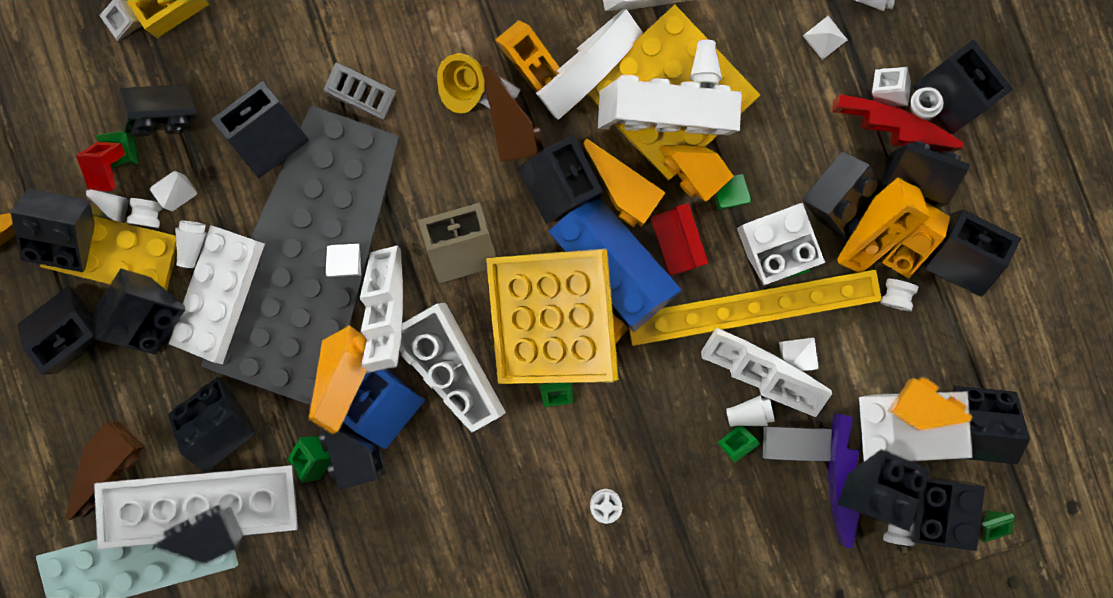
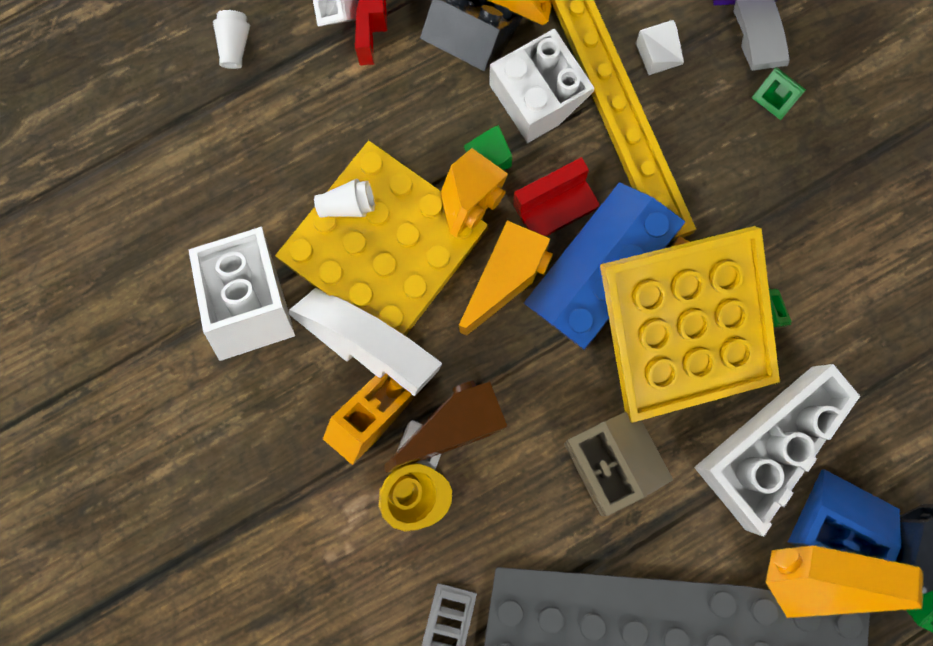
camera: 100 degrees left, 10 degrees down
white slope [326,244,361,277] -> none
white slope [360,245,403,372] -> none
black slope [517,135,603,224] -> none
white wheel [590,489,622,524] -> none
white wedge [598,75,742,135] -> none
white slope [701,328,832,417] -> none
white cone [726,395,775,427] -> none
white slope [803,16,847,60] -> none

